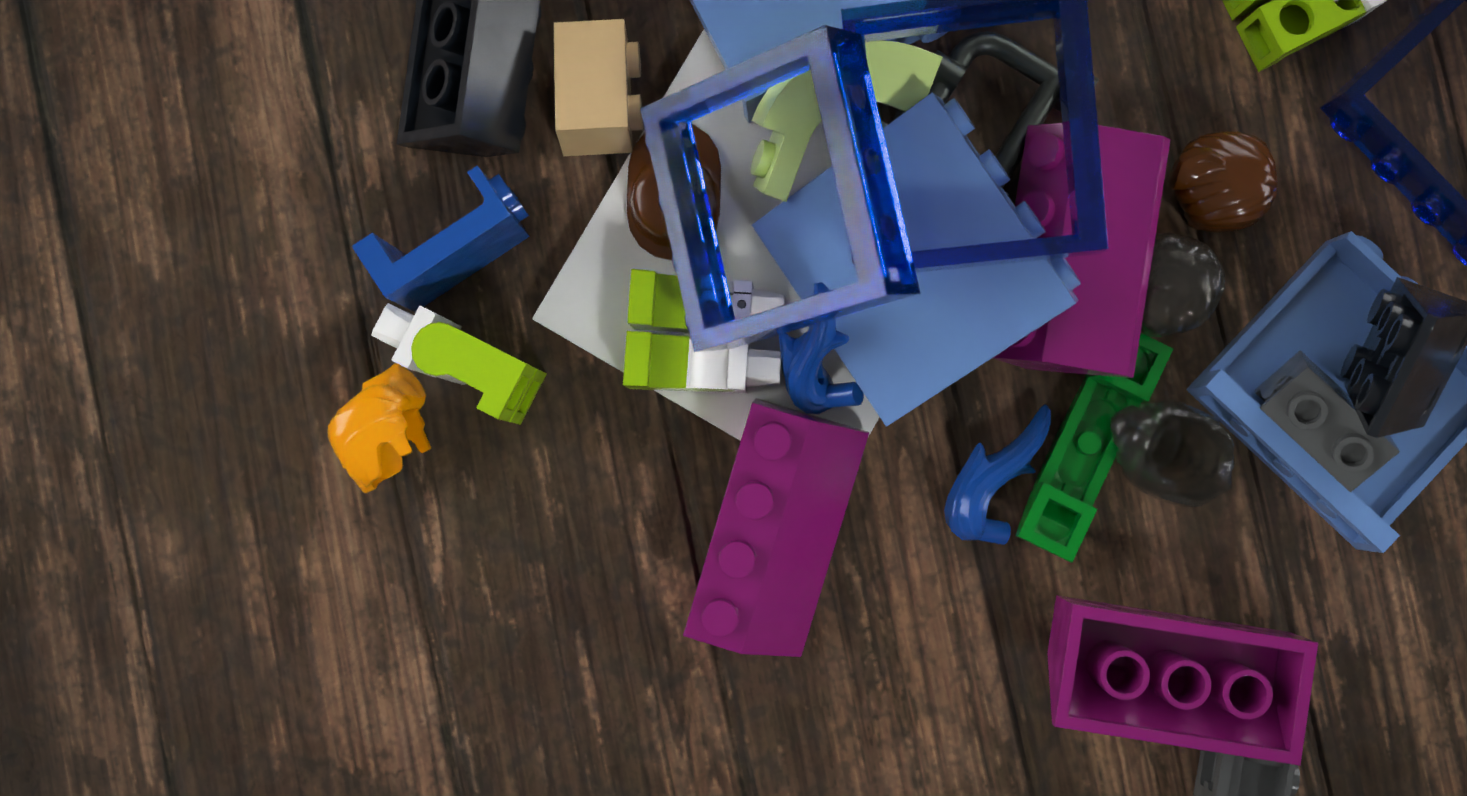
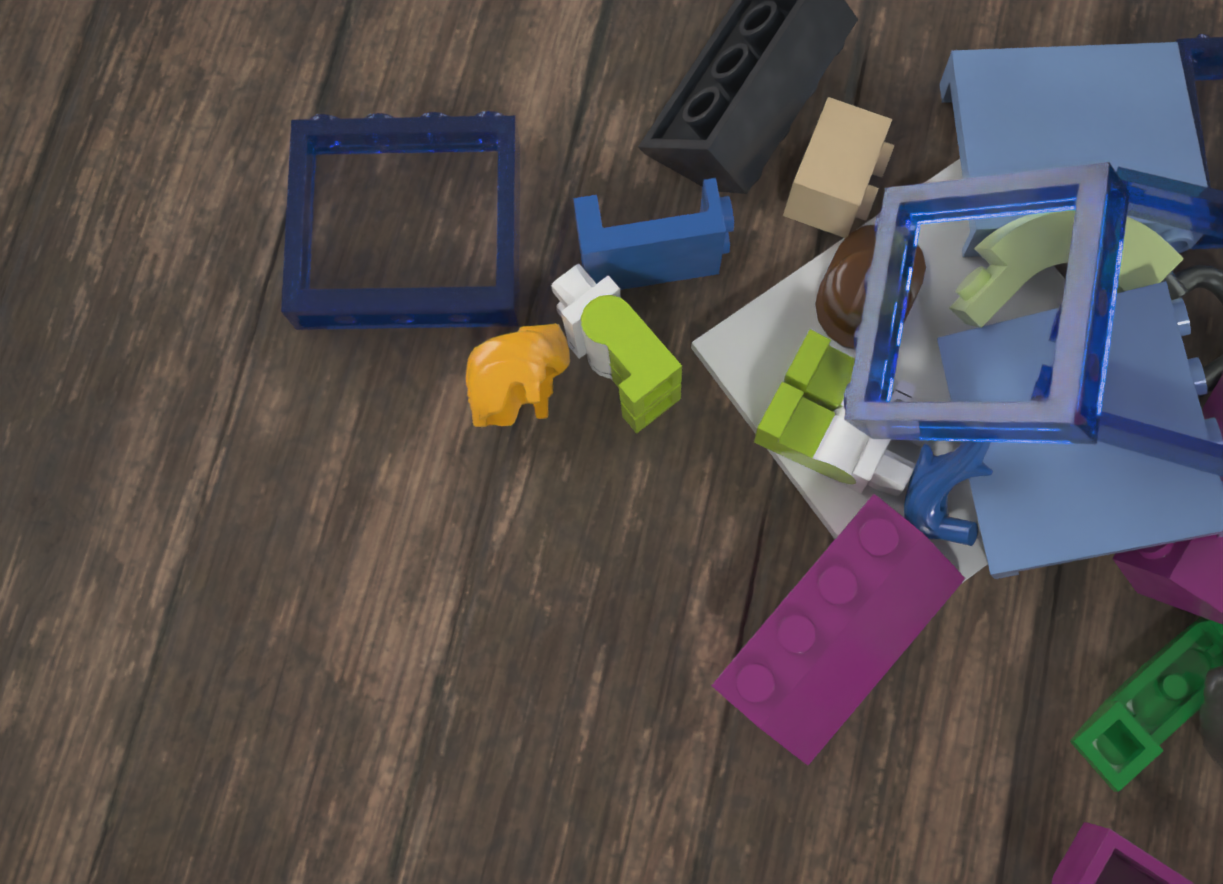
camera: 25 degrees right, 10 degrees down
blue piece [944,404,1051,545] -> none
none -> clear blue window [281,111,520,330]

